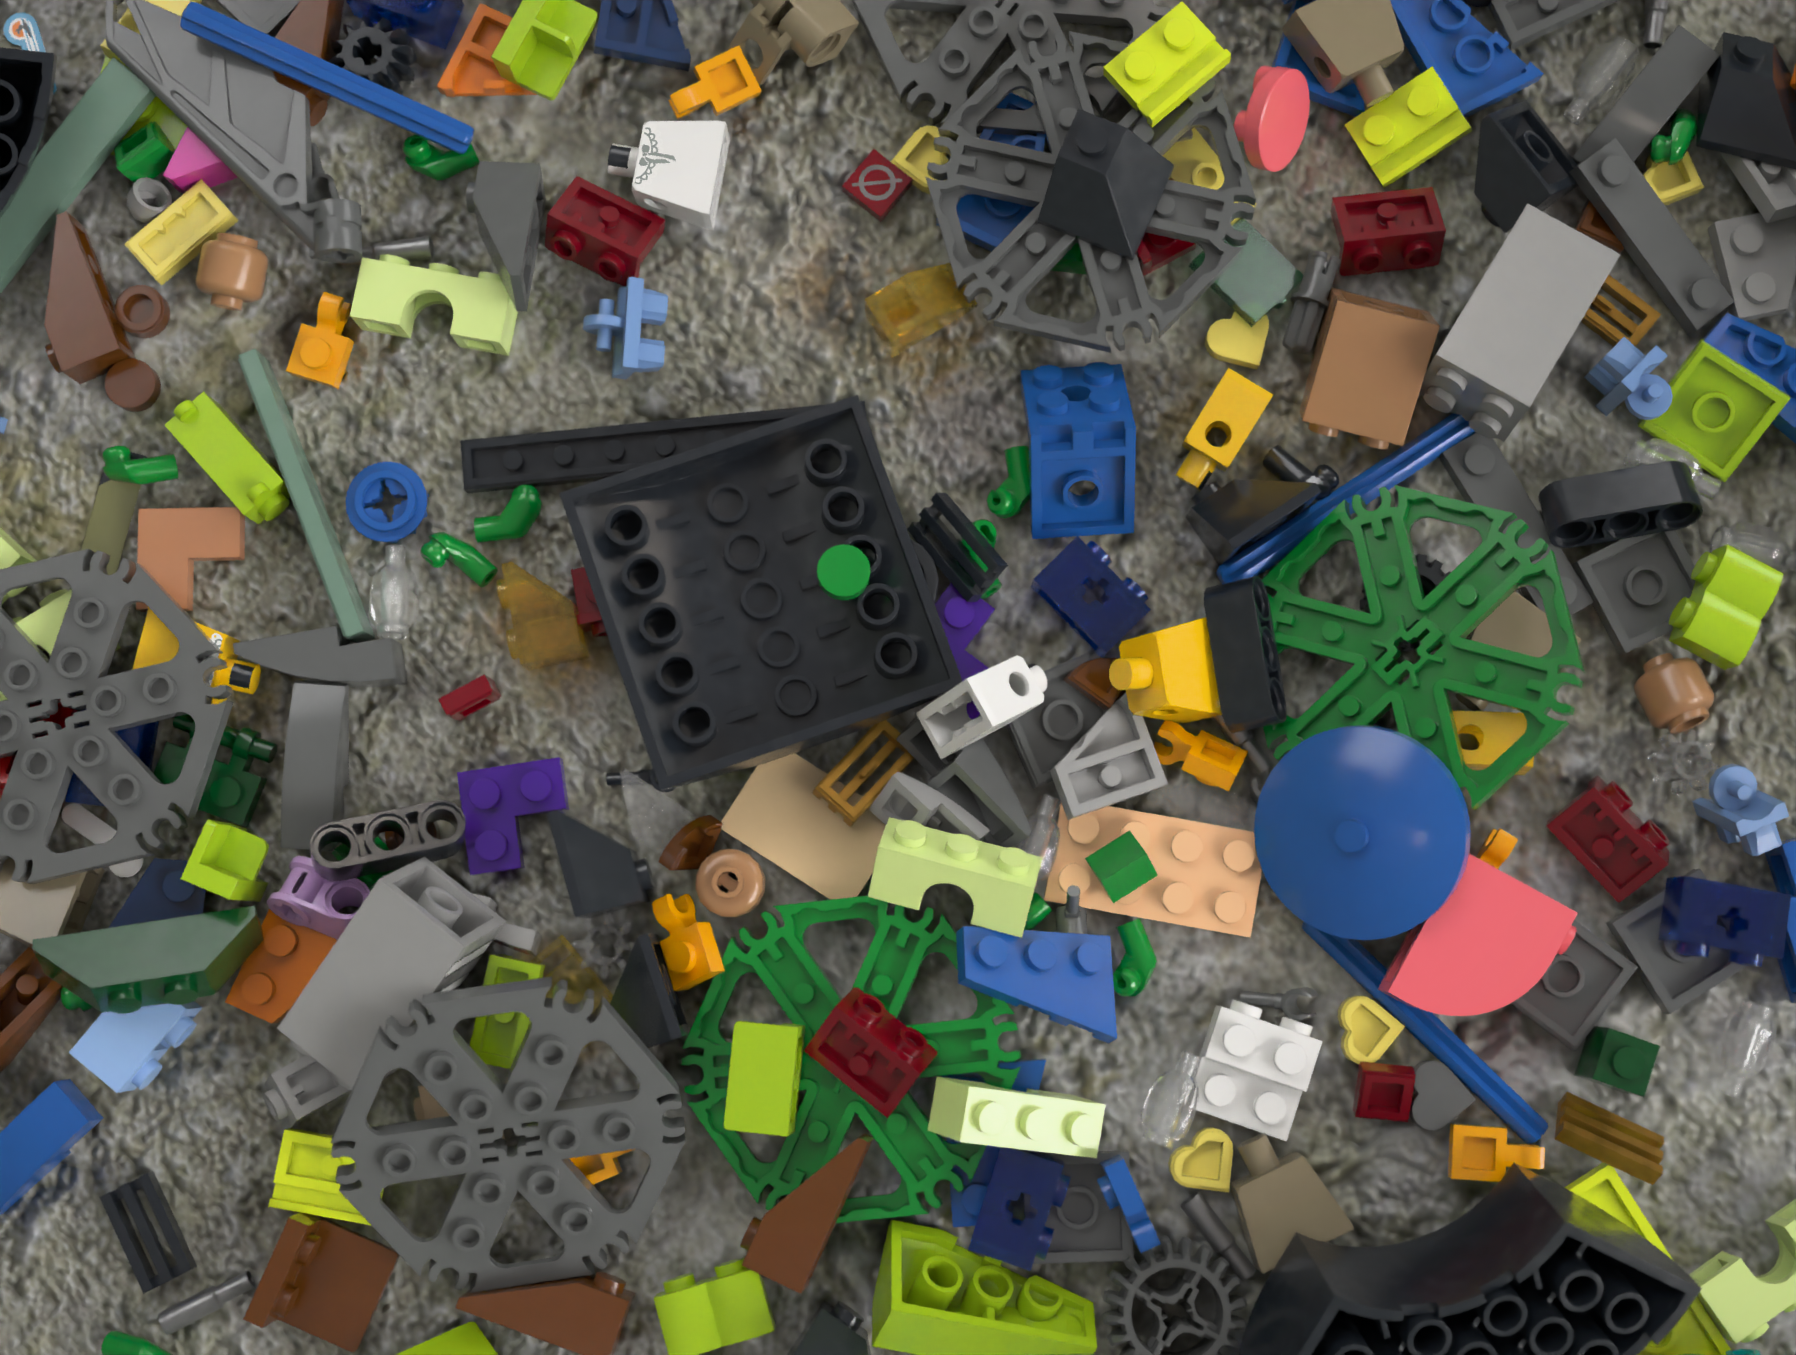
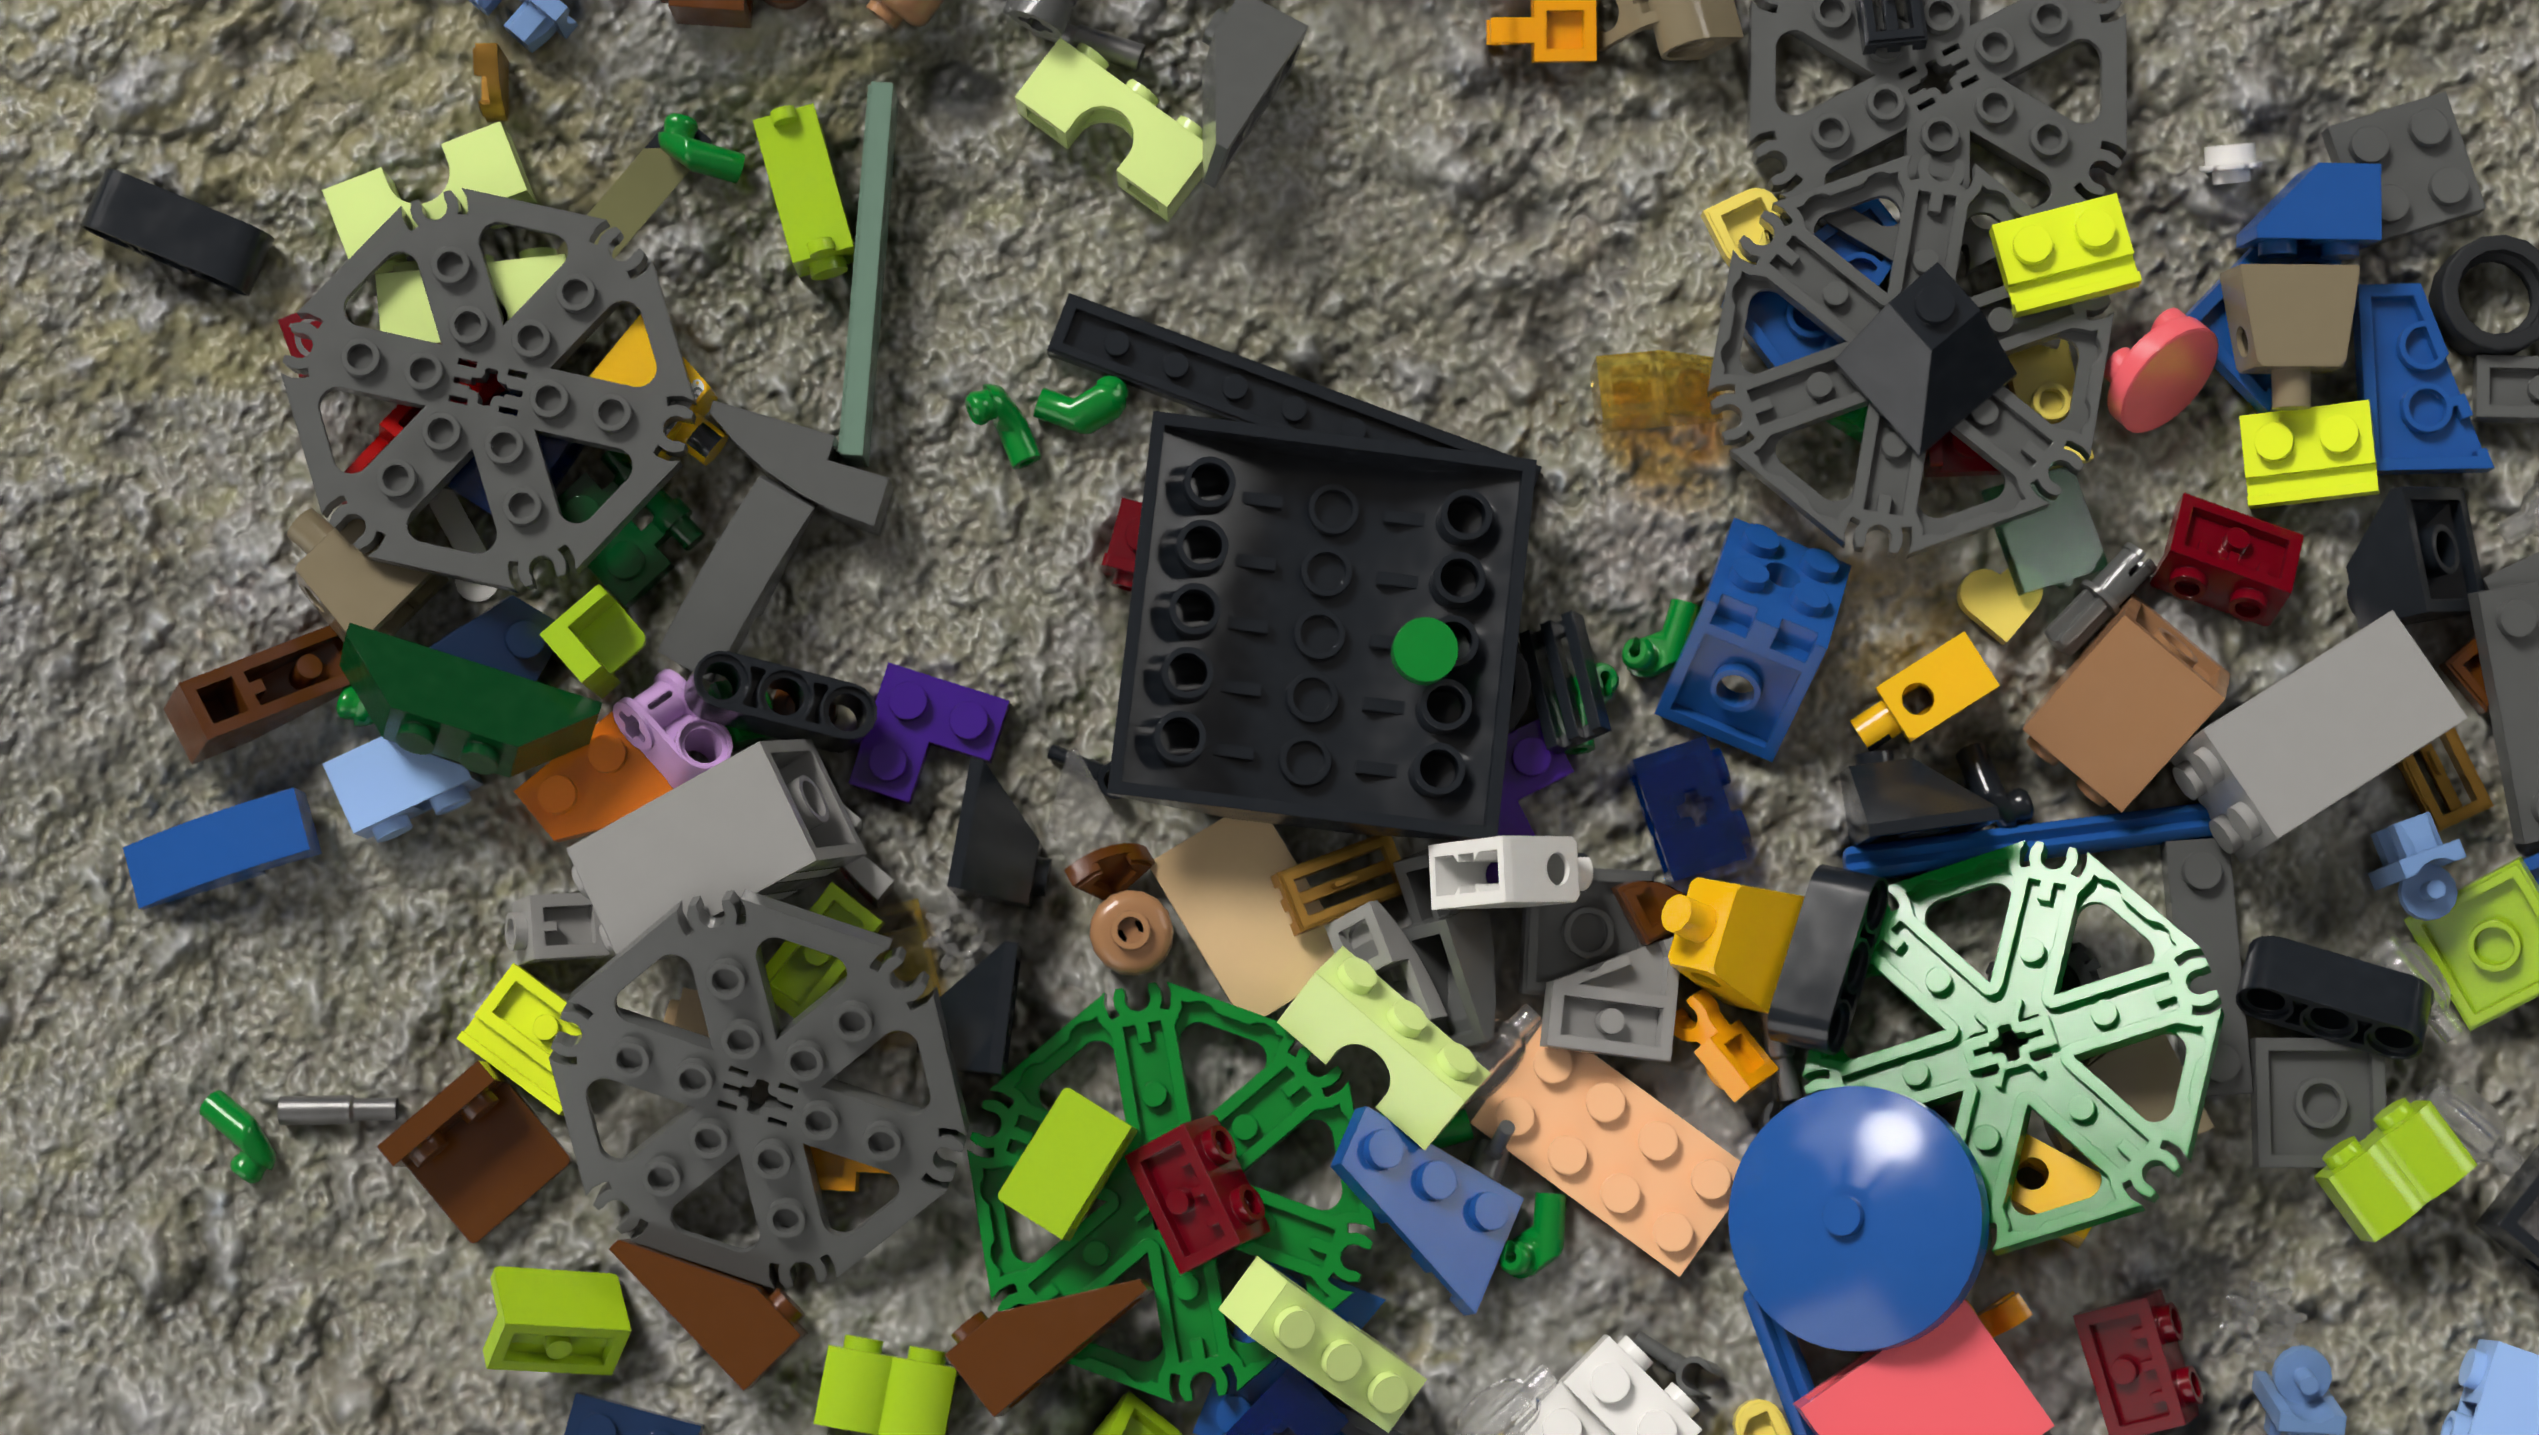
camera: 20 degrees right, 0 degrees up
black tile [100,1171,197,1294] -> none
reddish brown tile [105,358,161,412] -> none
nougat tile [136,507,245,612] -> none
light orange plate [286,292,354,390] -> none
blue gear [346,462,429,543] -> none
clear plant [369,545,419,640] -> none
dark red tile [438,674,502,721] -> none
clear yellow slope [496,562,589,671] -> none
dark red bracket [544,176,666,287] -> none
medium blue hips [583,277,668,380] -> none
white torso [608,121,730,230] -> none
light orange plate [652,894,725,991] -> none
dark red tile [842,149,913,222] -> none
green slope [1085,830,1158,903] -> none
medium nougat head [1634,653,1714,734] -> none

